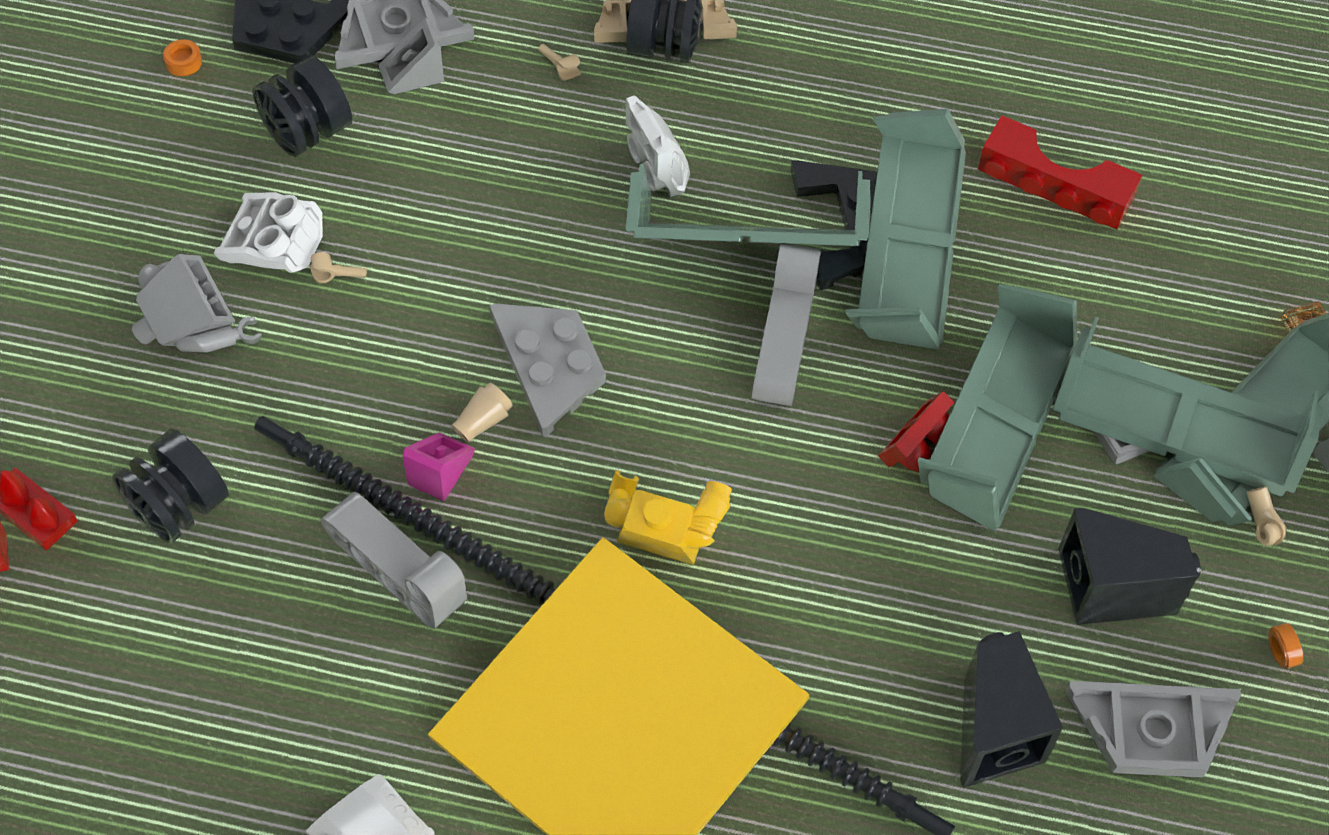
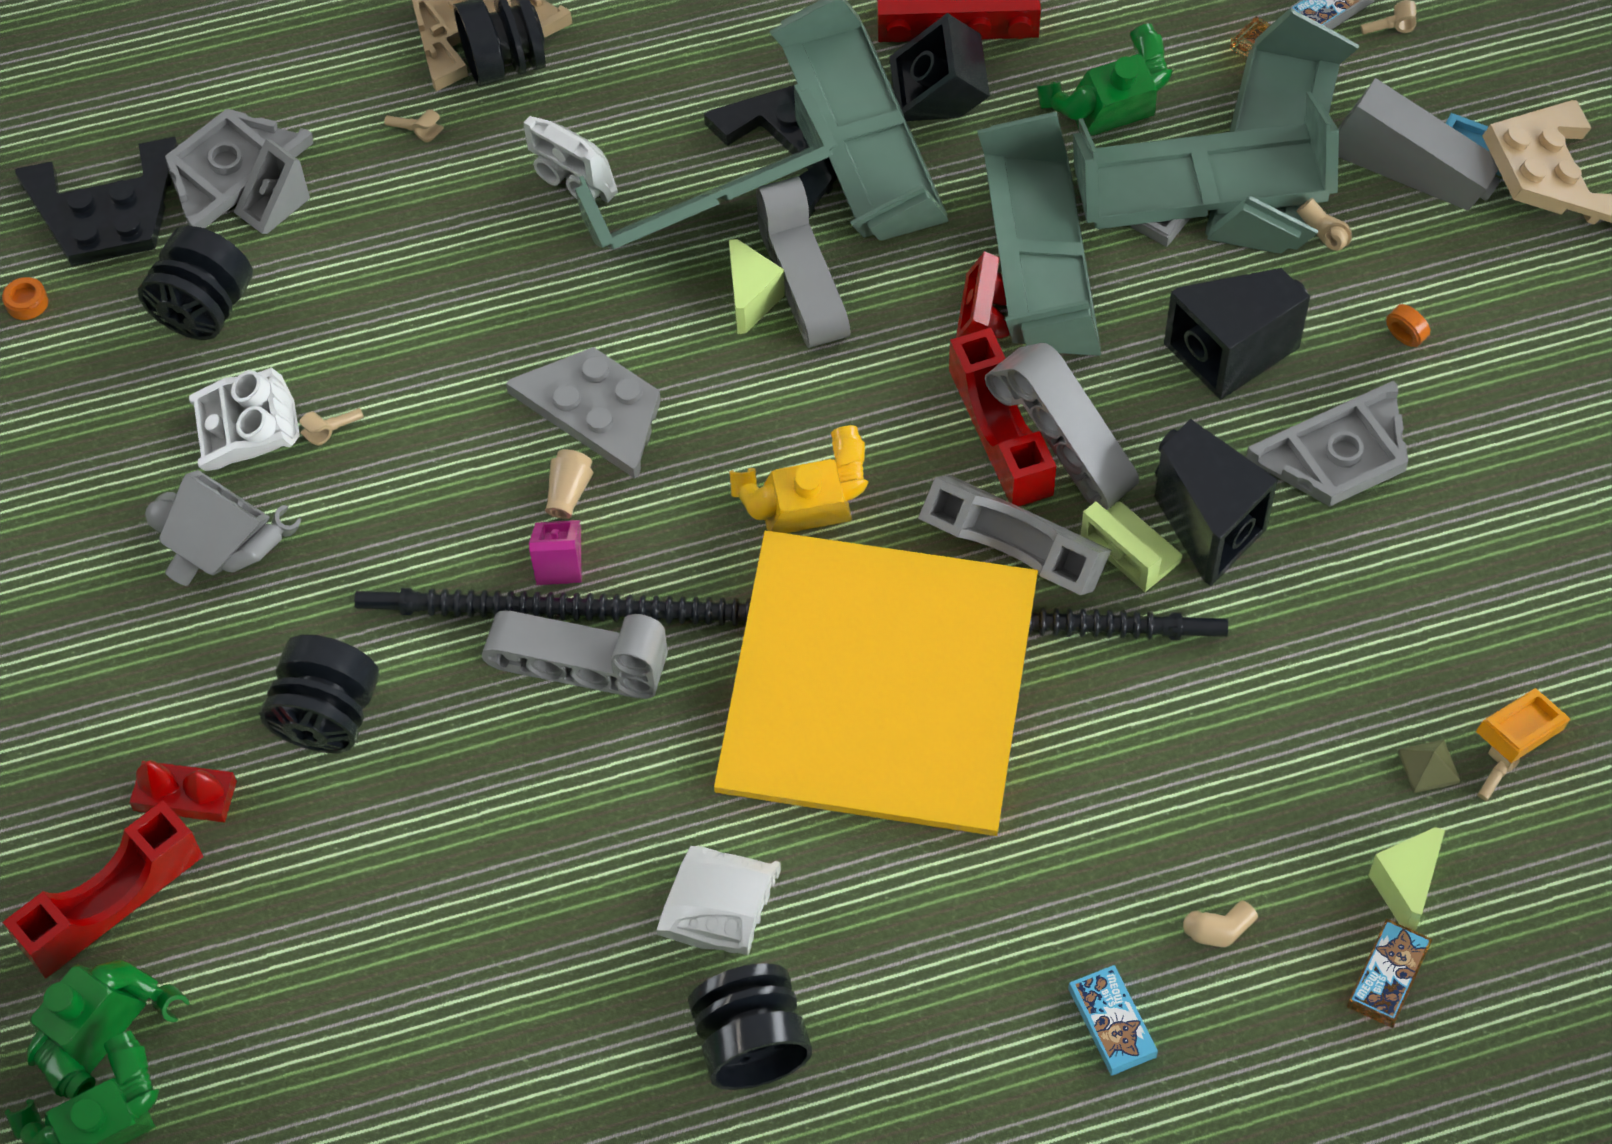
camera: 25 degrees left, 0 degrees up
none -> yellowish green slope [729,239,785,334]
none -> black slope [889,13,990,122]
none -> light grey arch [918,475,1112,595]
none -> red arch [949,328,1057,507]
none -> light grey beam [985,343,1139,510]
none -> green torso [1036,23,1173,136]
none -> yellowish green panel [1081,501,1182,592]

